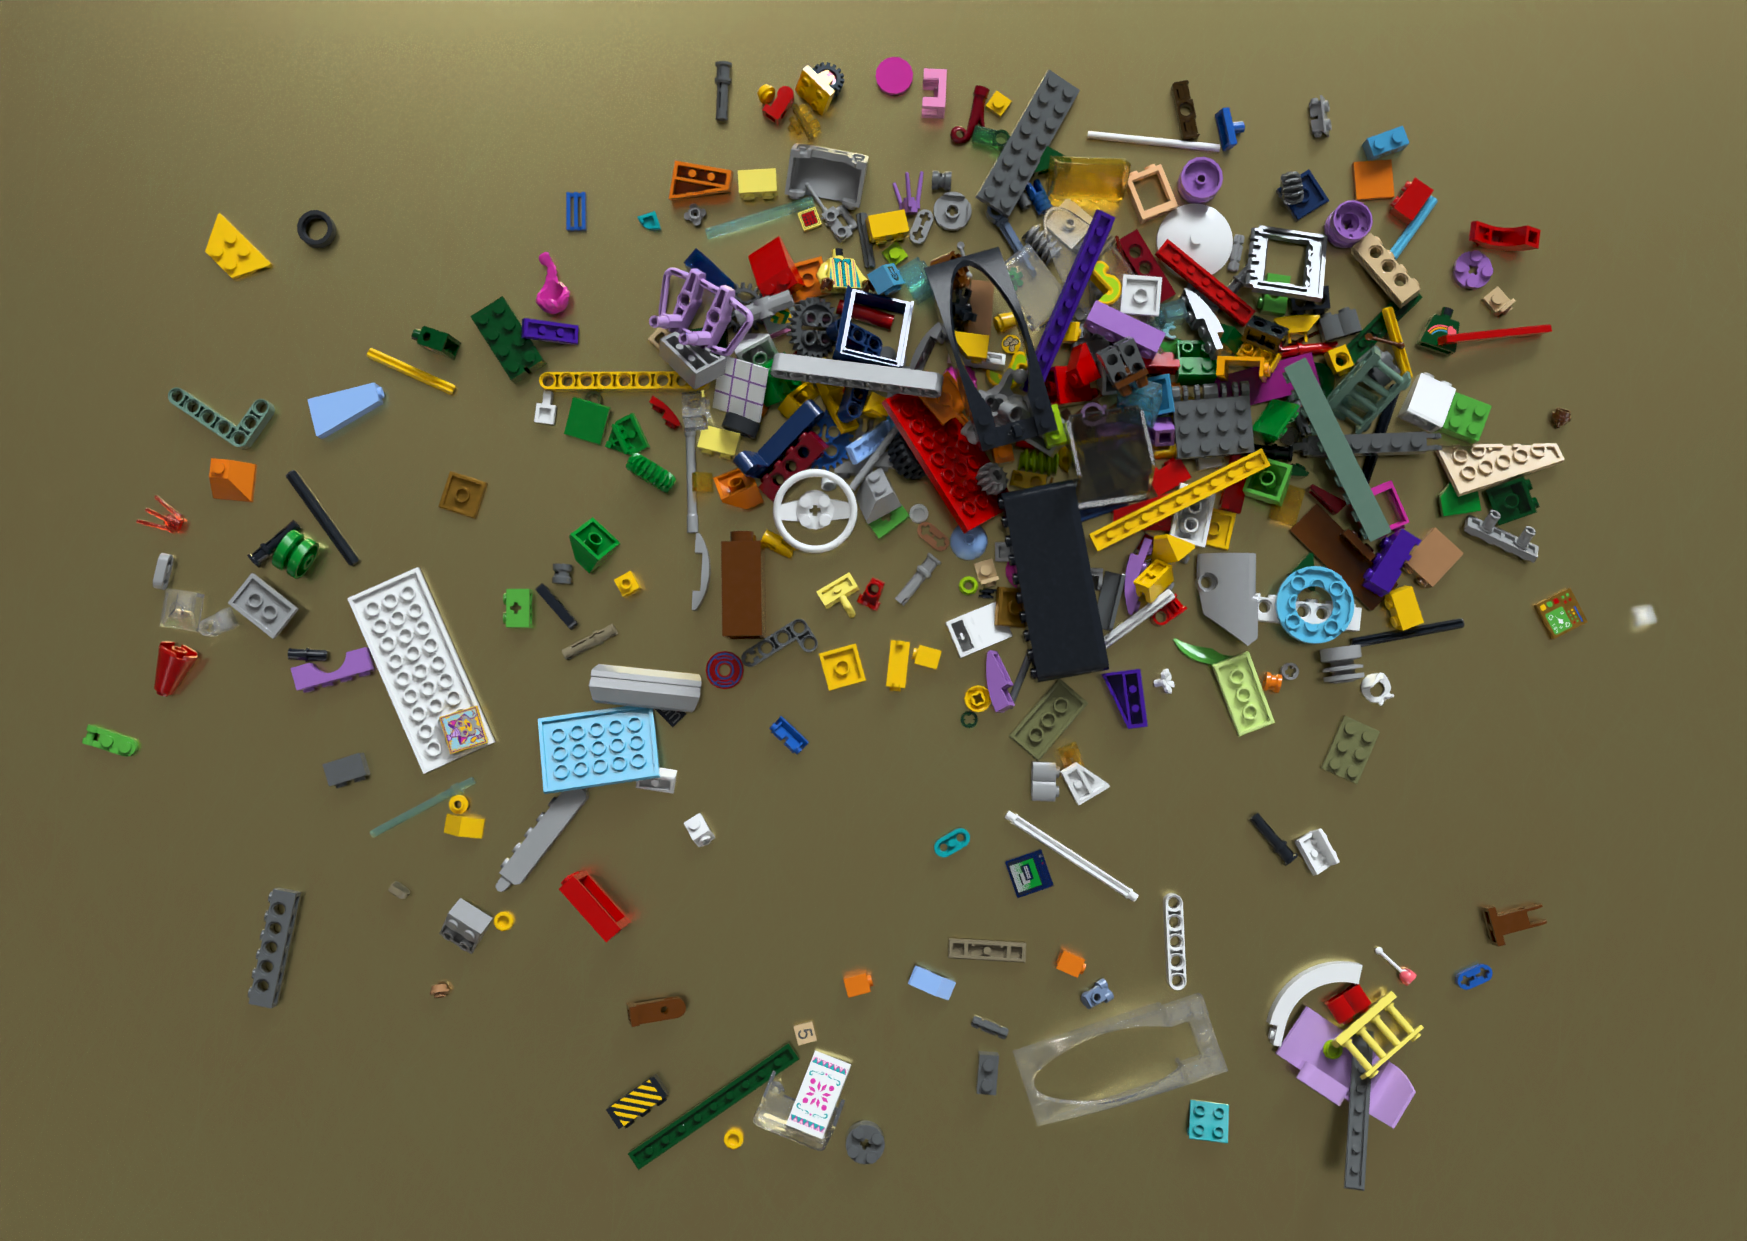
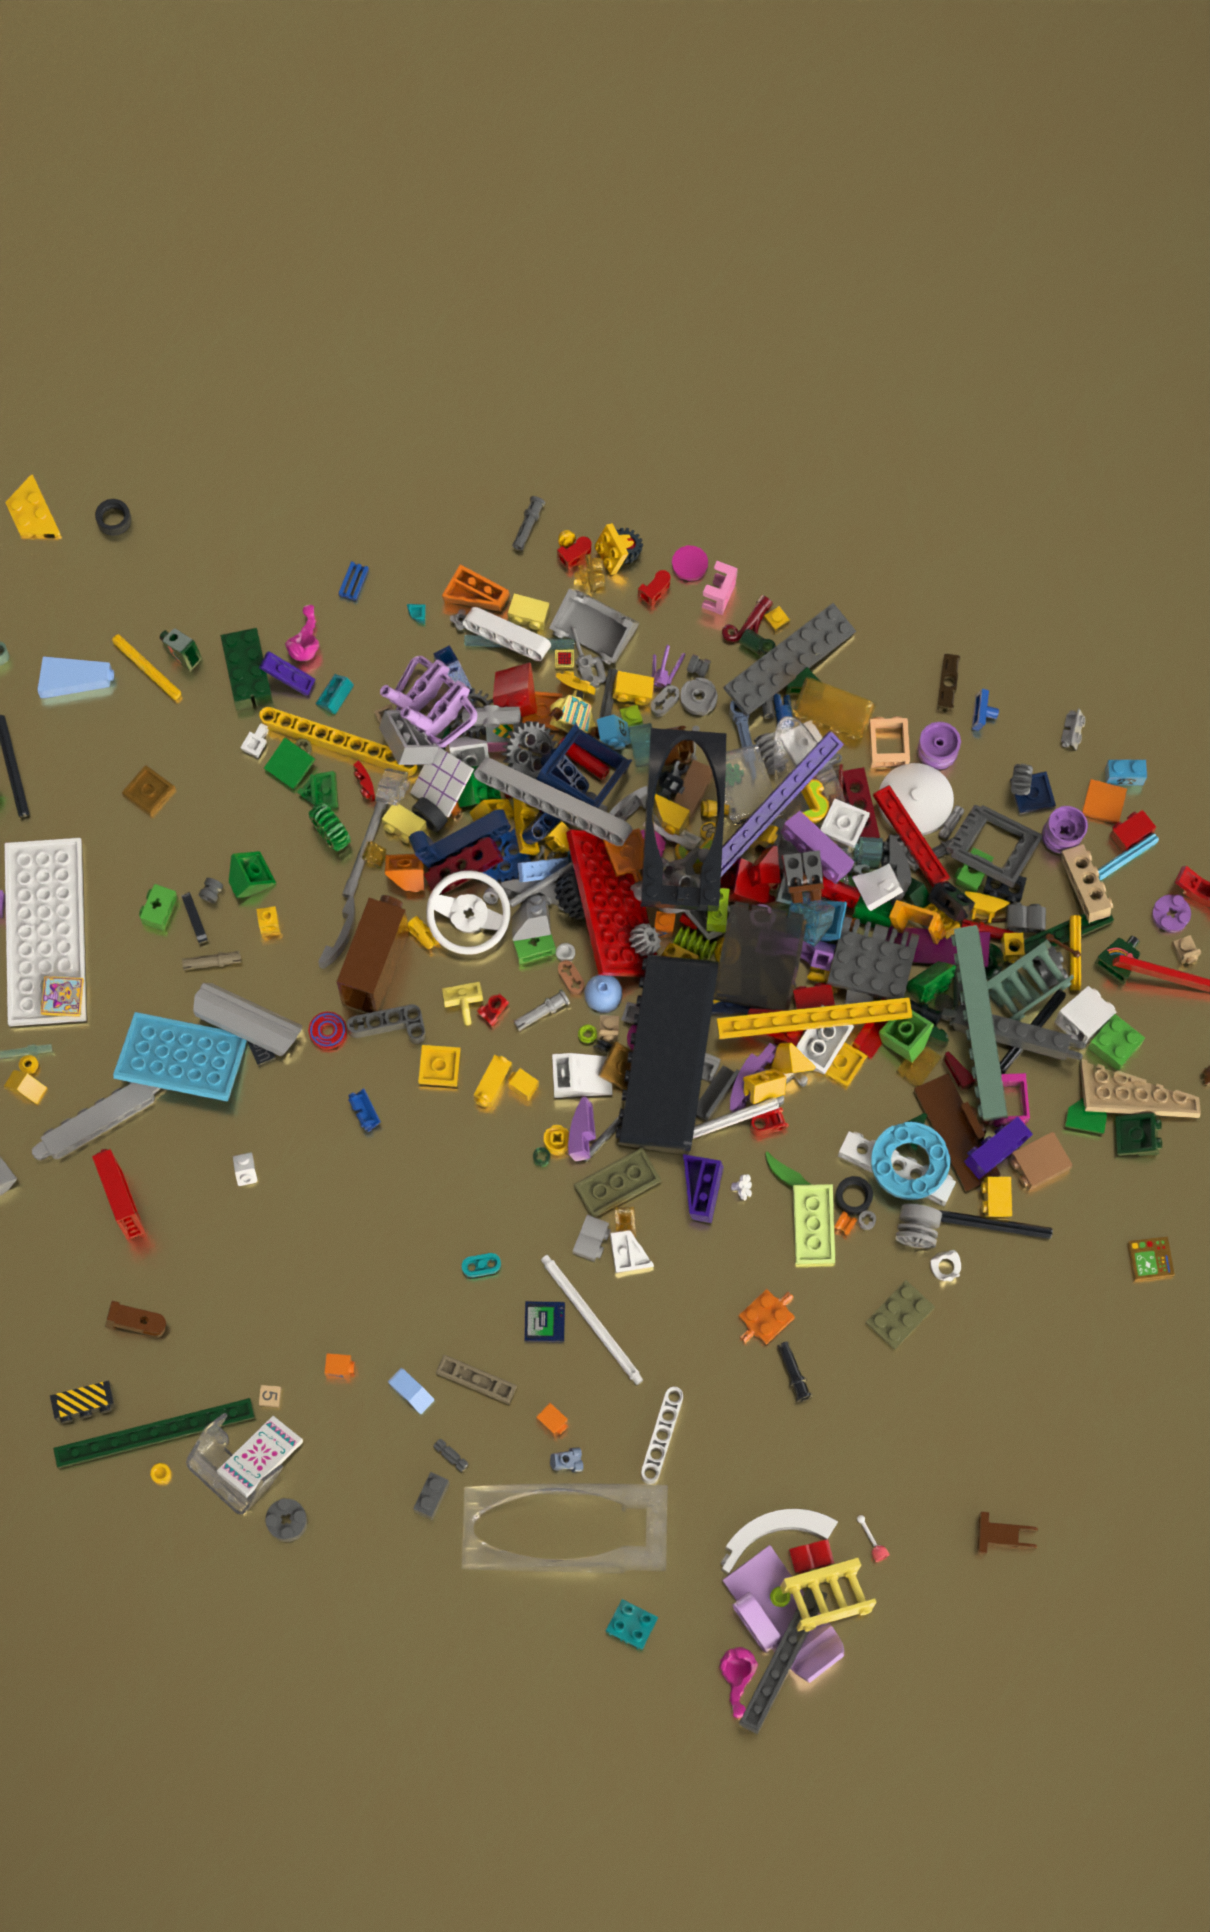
camera: 15 degrees right, 15 degrees down
yellow tile [494,911,514,931] -> none
white slope [636,767,677,794] -> none
white piece [1087,131,1220,152] -> none
light grey panel [1195,553,1258,646] -> none
white bracket [1295,828,1340,876] -> none
blue beam [1455,963,1493,990] -> none
light grey plate [1464,510,1539,563] -> none
none -> teal slope [315,674,354,714]
none -> white beam [462,607,551,661]
none -> yellow slope [556,671,596,695]
none -> red leg [638,570,671,606]
none -> dark pink hair [719,1647,758,1718]
none -> orange plate [738,1289,795,1345]
none -> black tyre [835,1176,873,1215]
none -> white plate [852,864,903,911]

